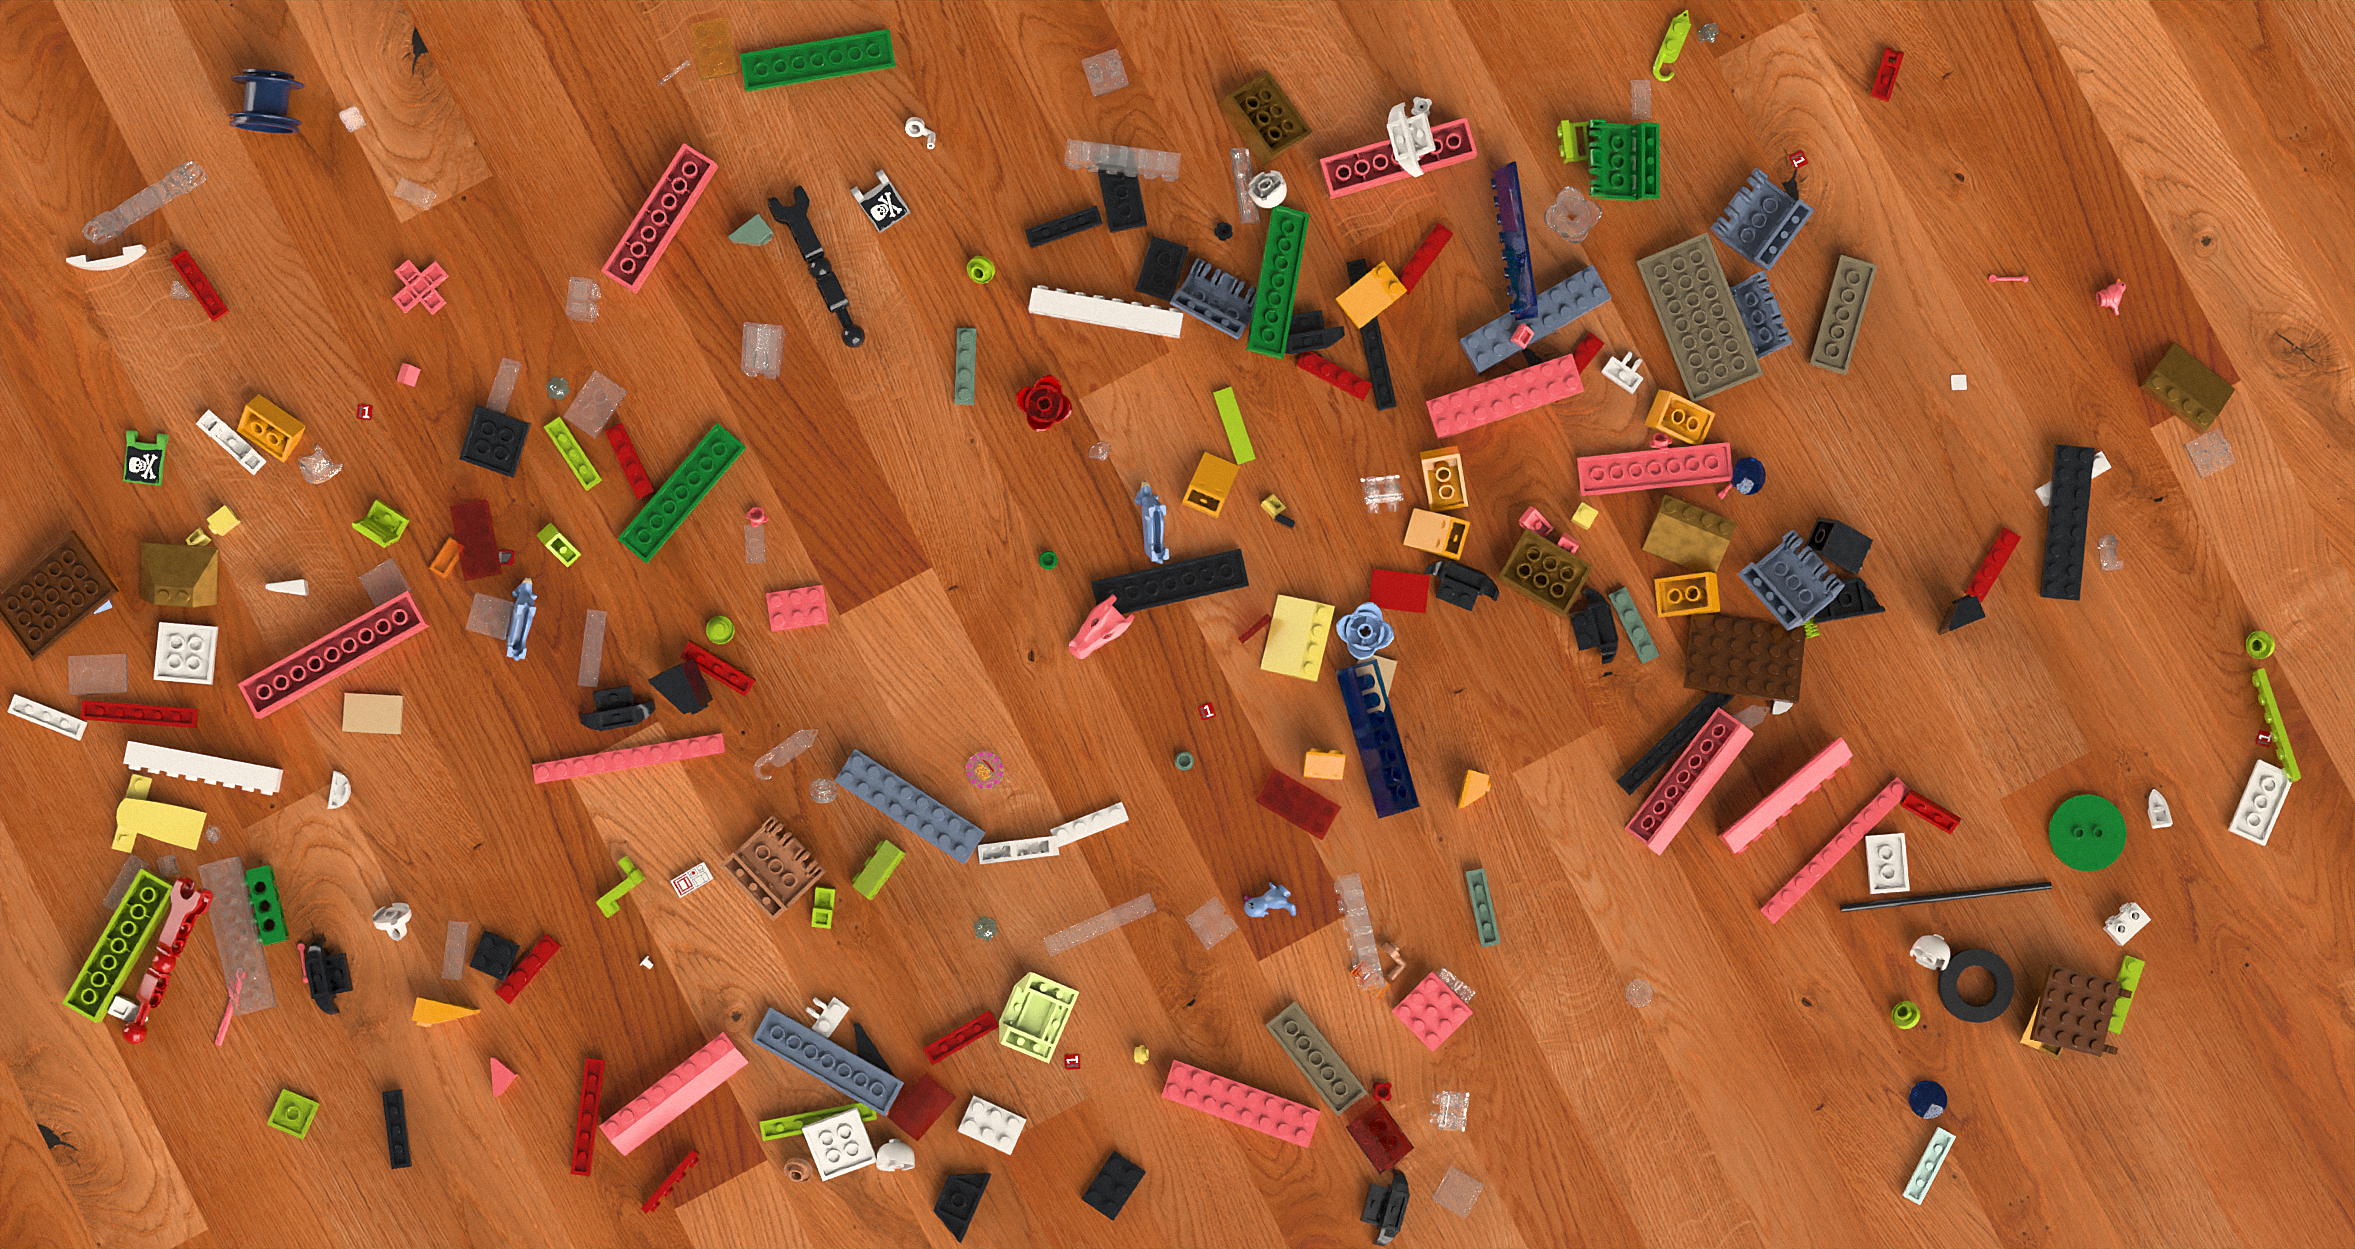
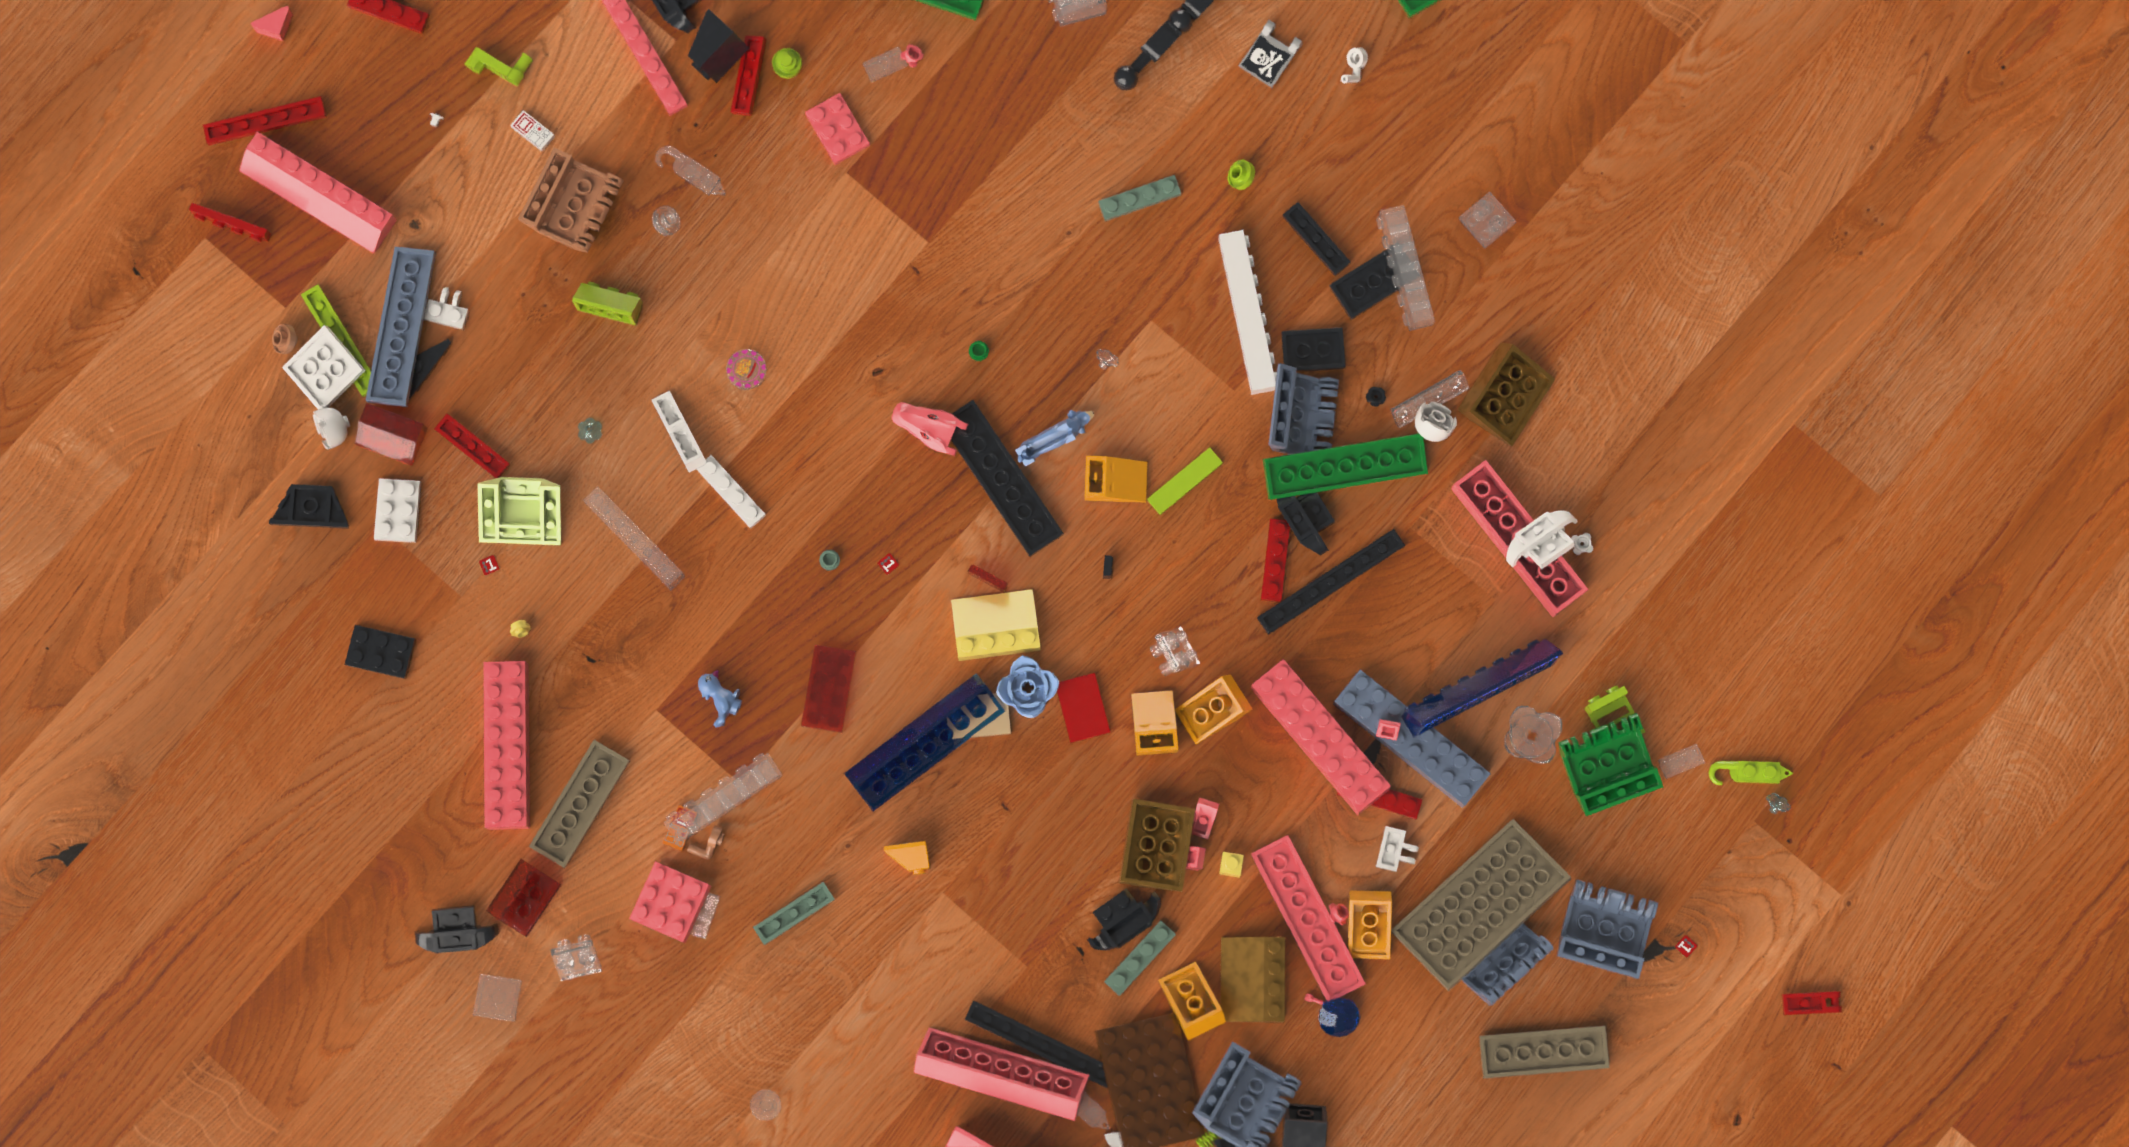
camera: 70 degrees right, 5 degrees down
lime slope [811,886,836,929] -> none
sand blue brick [835,749,986,865] -> none
red brick [1016,375,1072,432] -> none
clear piece [1185,896,1239,950] -> none
light yellow slope [1260,494,1286,519] -> none
light orange slope [1303,748,1346,780] -> none
light orange slope [1335,261,1407,329] -> none
red plate [1373,1082,1392,1101] -> none
red plate [1398,222,1454,295] -> none
black plate [1425,559,1500,611] -> none

